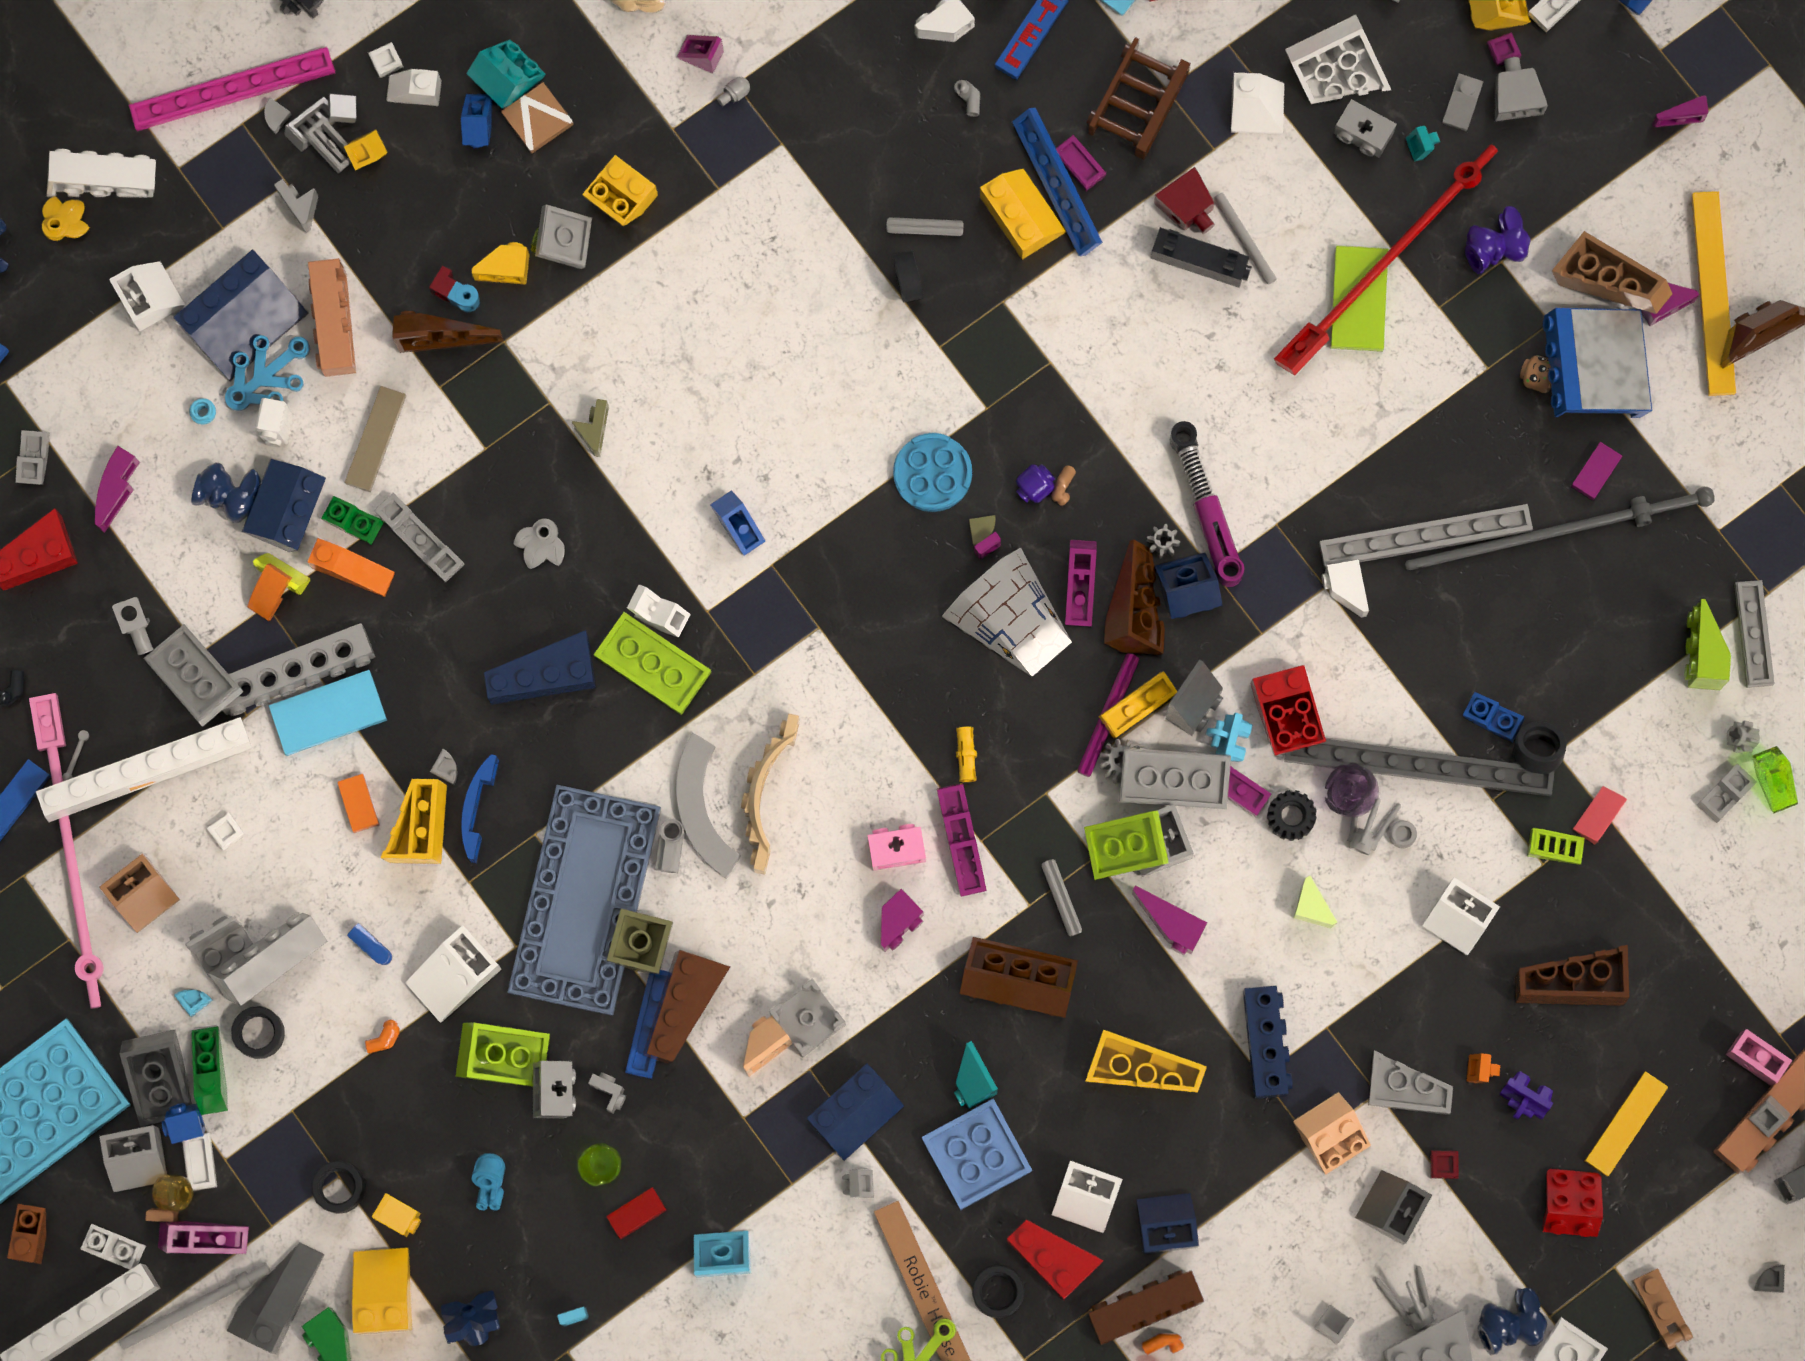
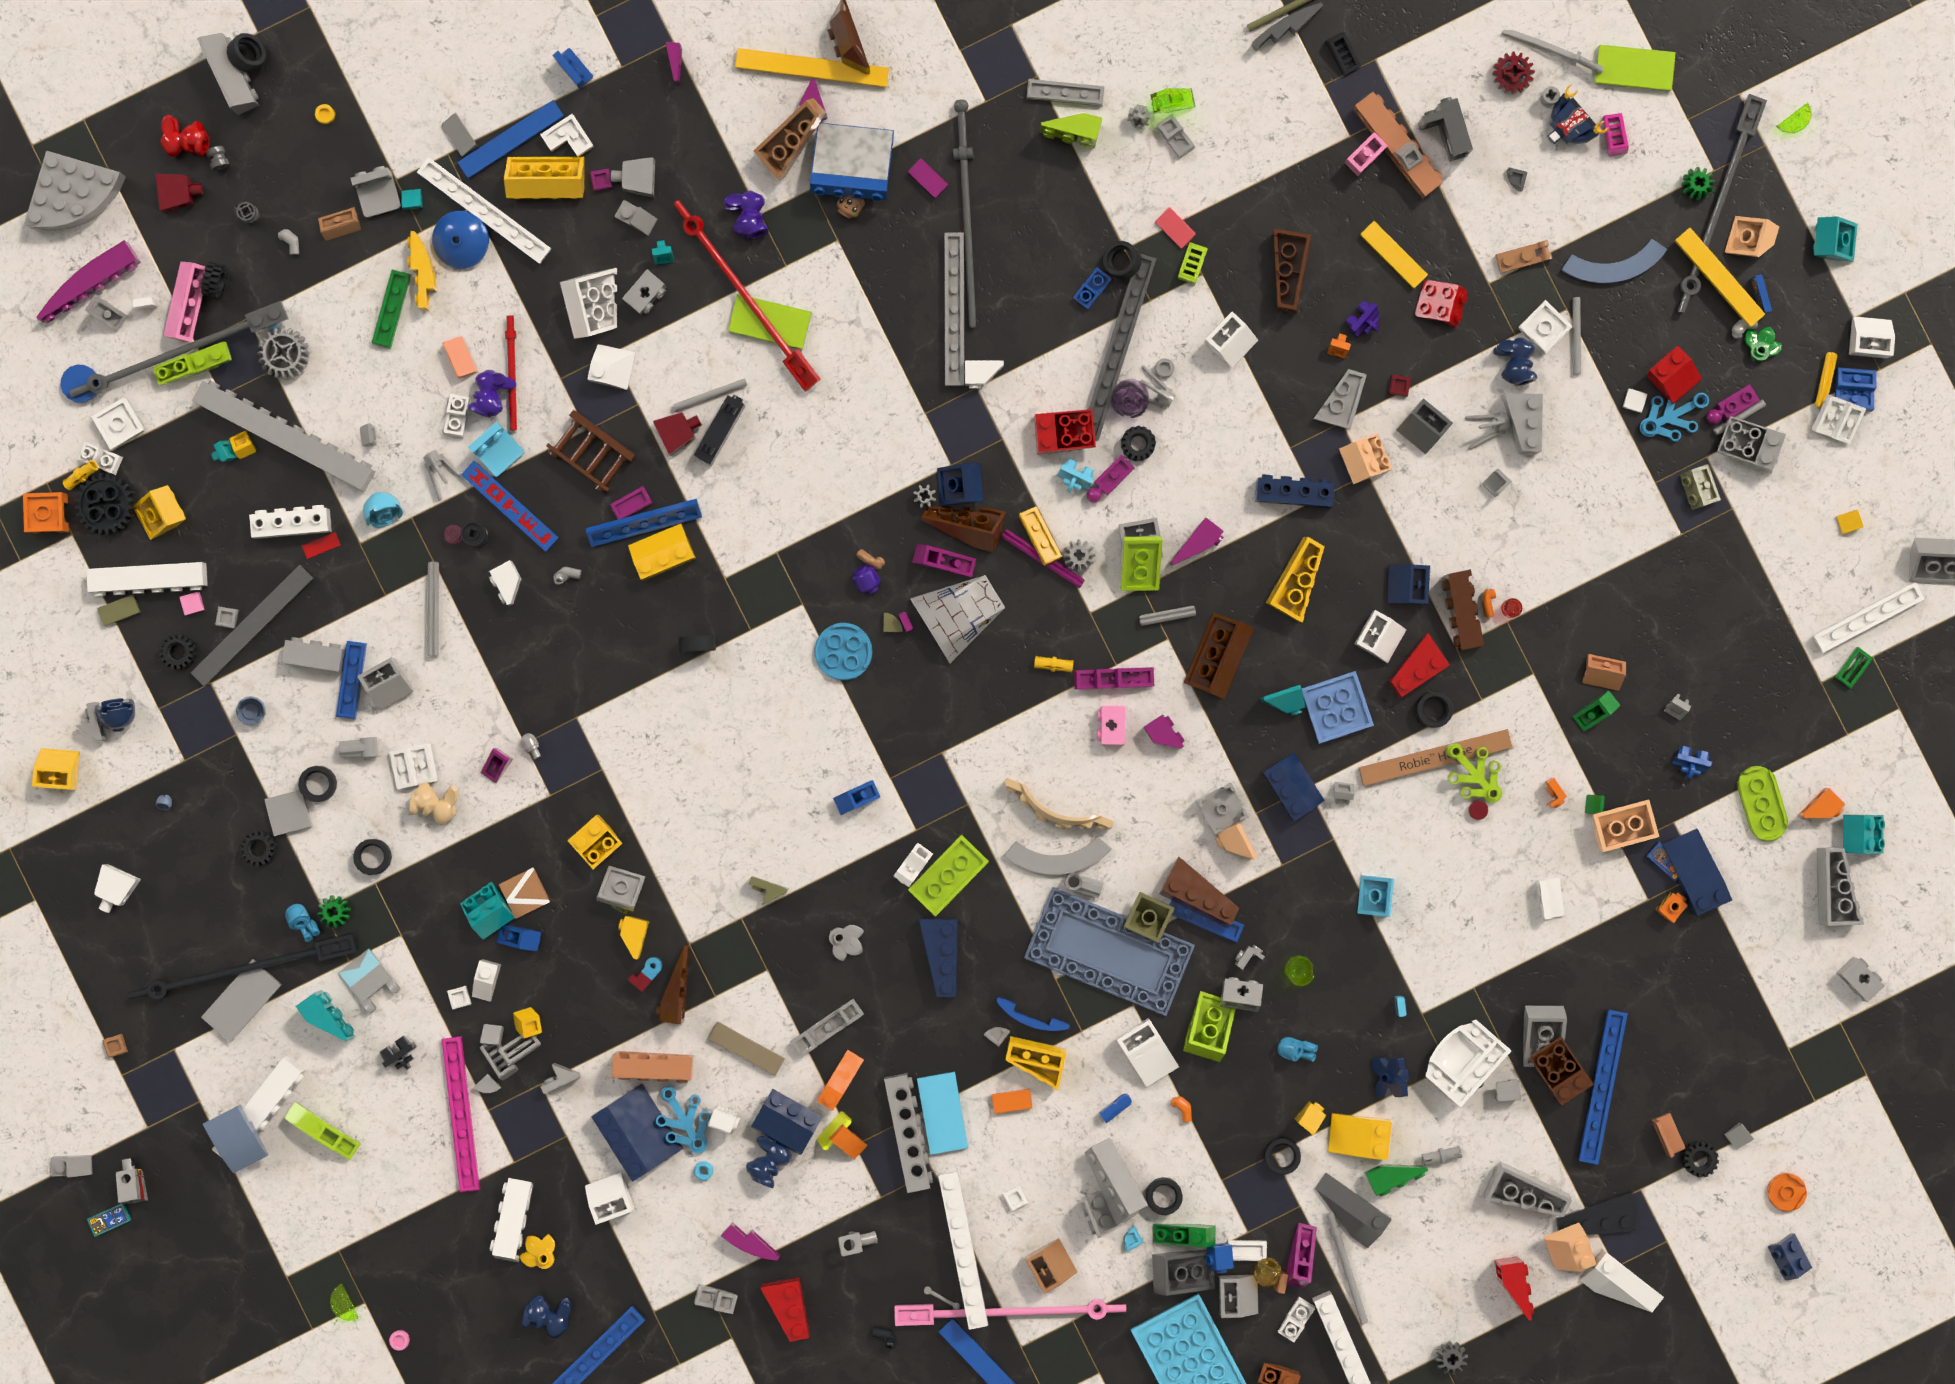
camera: 85 degrees left, 10 degrees up
light grey tile [144,624,243,727] -> none
green slope [321,496,384,545] -> none
red slope [606,1187,667,1239] -> none
light grey axle [887,218,964,236] -> none
light grey tile [1119,748,1231,809] -> none
dark grey slope [1165,660,1224,736] -> none
piece [1170,421,1244,587] -> none
yellowish green slope [1294,876,1337,928] -> none

